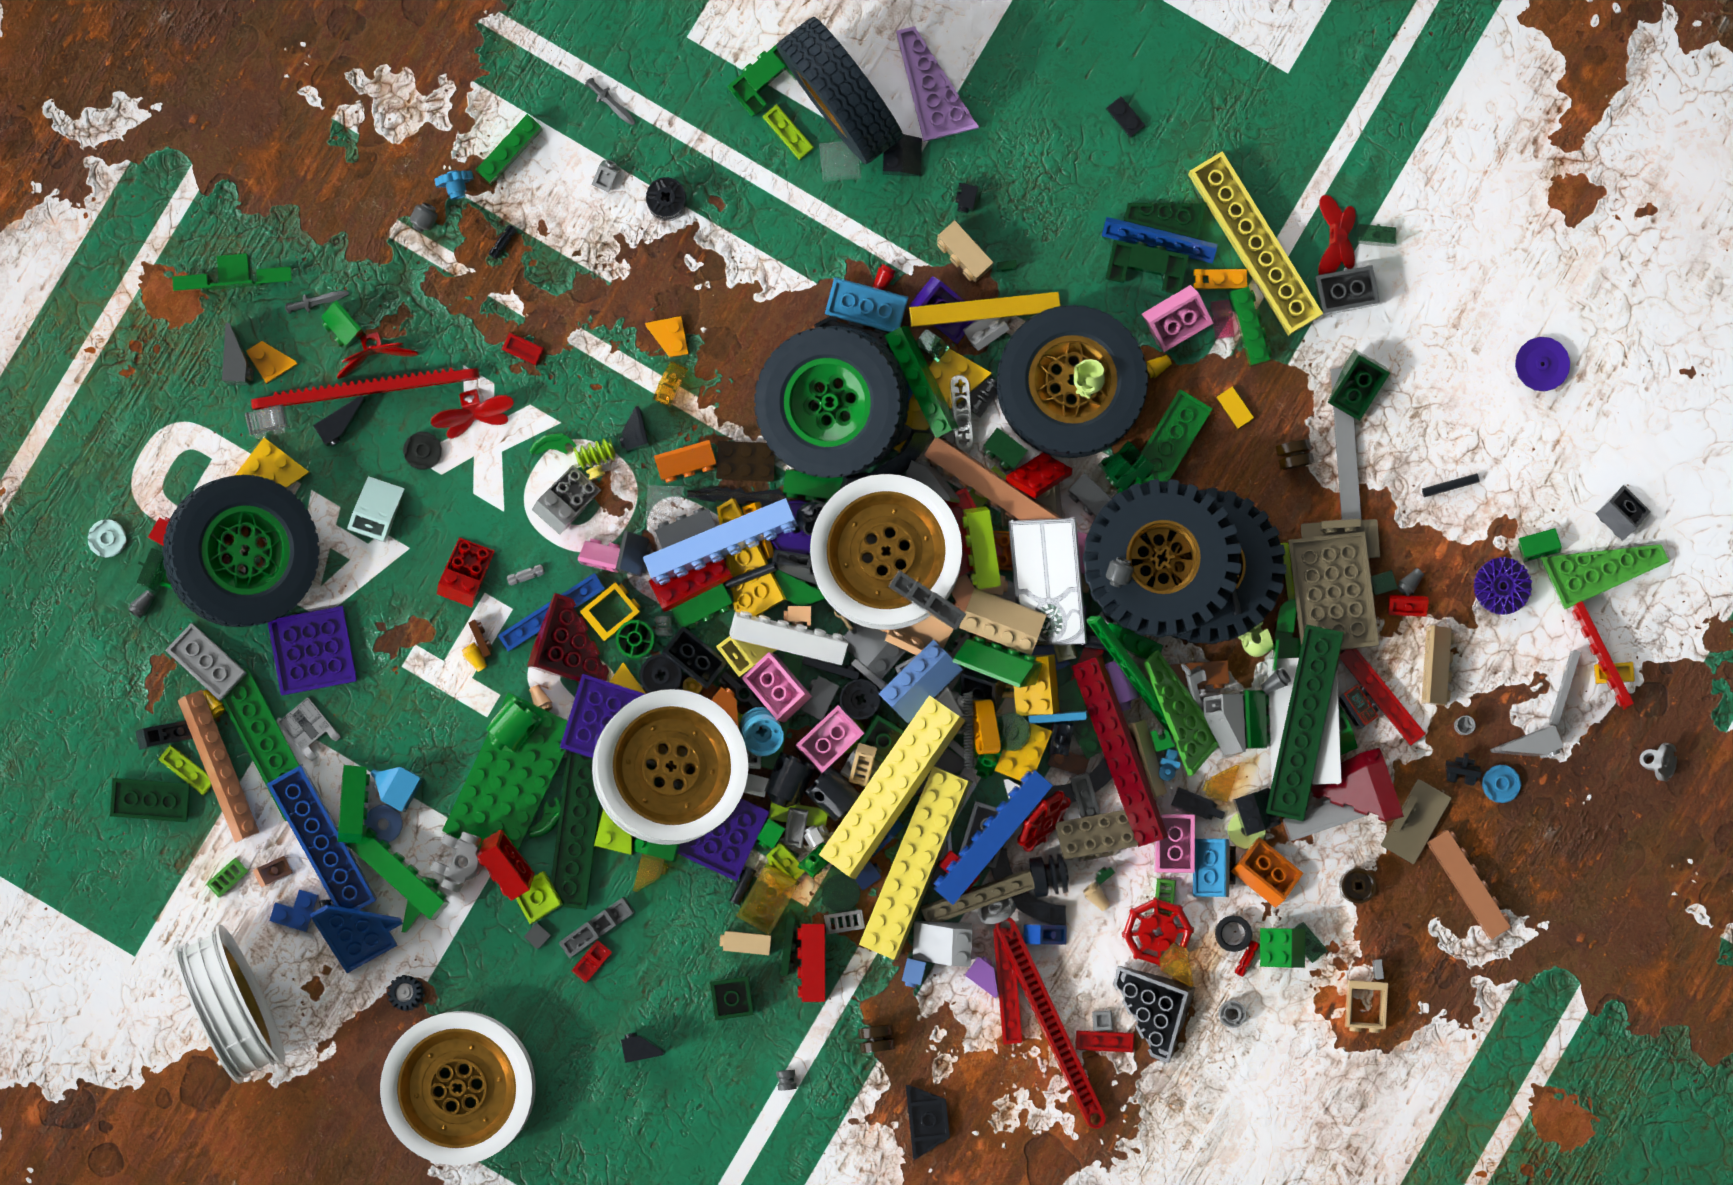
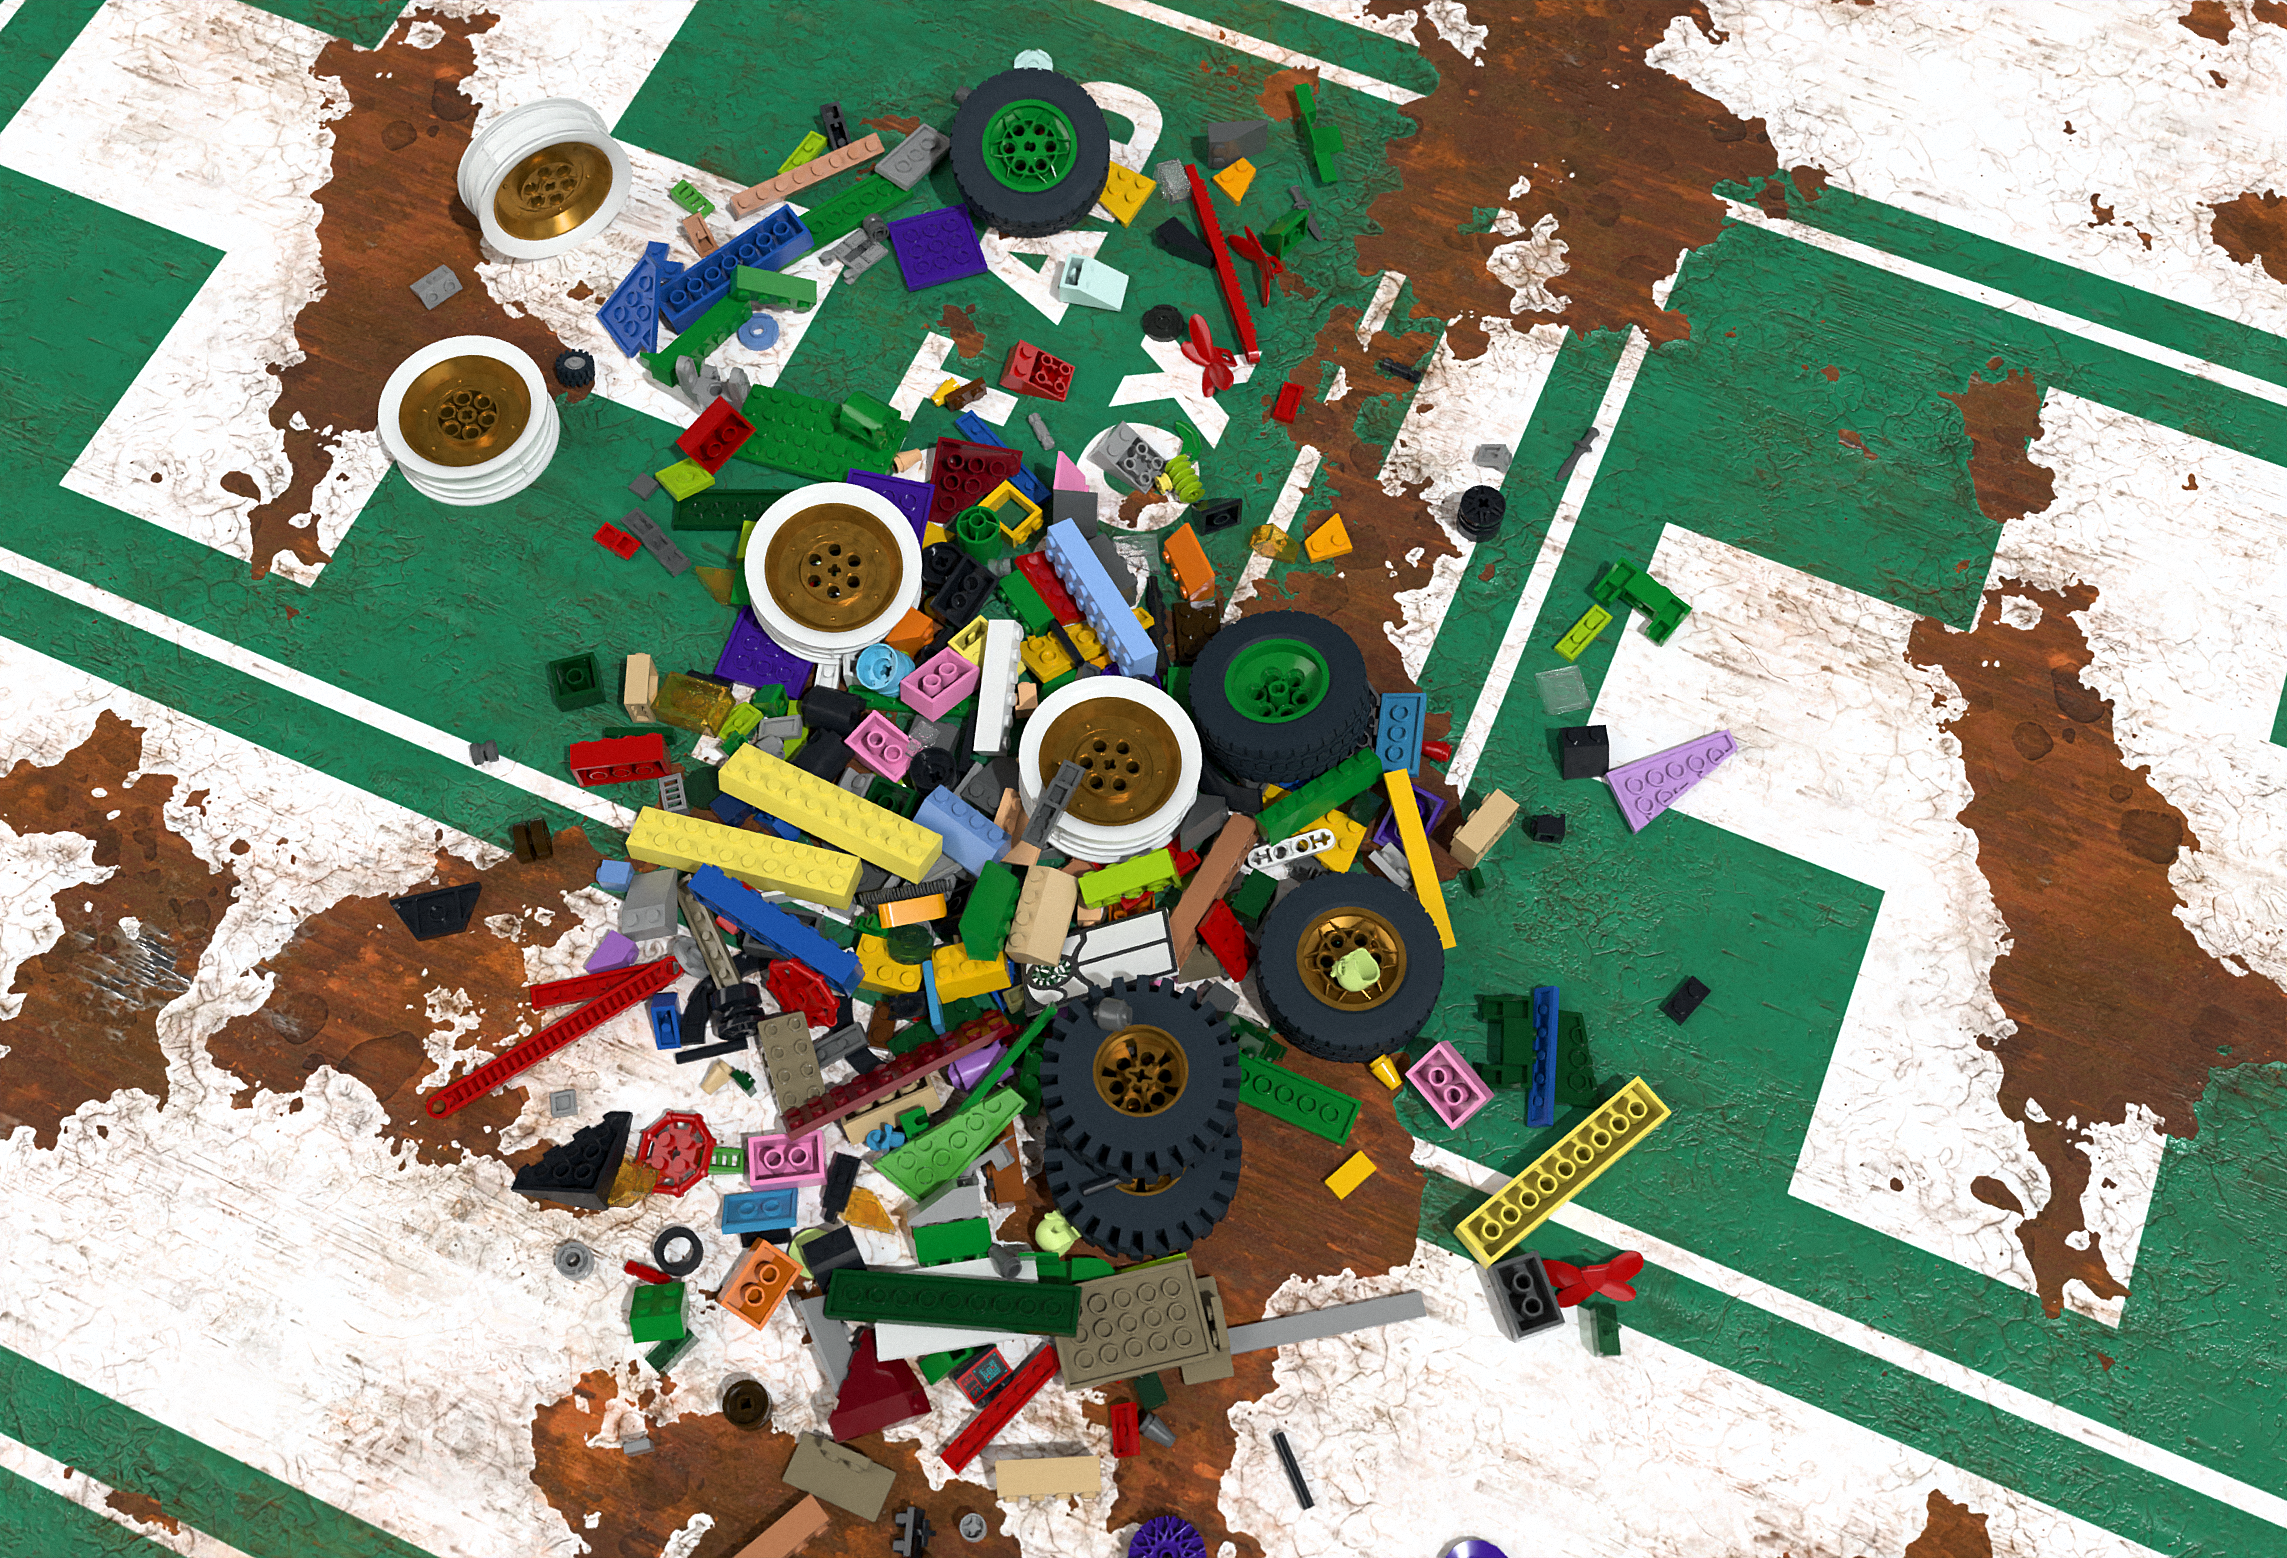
camera: 85 degrees right, 20 degrees down
dark green plate [110,778,190,822] -> none
yellow cone [203,689,226,719] -> none
dark azure piece [370,767,424,812] -> none
dark grey head [410,202,438,232] -> none
dark azure plant [434,170,474,200] -> none
green brick [476,114,543,186] -> none
green piece [529,797,561,838] -> none
black slope [621,1032,665,1063] -> none
black wheel [776,16,903,164] -> none
tan slope [848,743,877,786] -> none
red tile [1075,1030,1134,1053] -> none
light orange plate [1193,269,1247,290] -> none
clear pink slope [1210,299,1235,340] -> none
green brick [1229,286,1272,367] -> none
dark brown wheel [1275,439,1315,470] -> none
dark green slope [1327,349,1390,421] -> none
tan window [1345,980,1388,1033] -> none
none -> light grey bracket [409,264,462,310]
none -> black piece [675,1038,749,1065]
none -> dark grey wheel [863,213,889,242]
none -> clear plate [905,720,941,759]

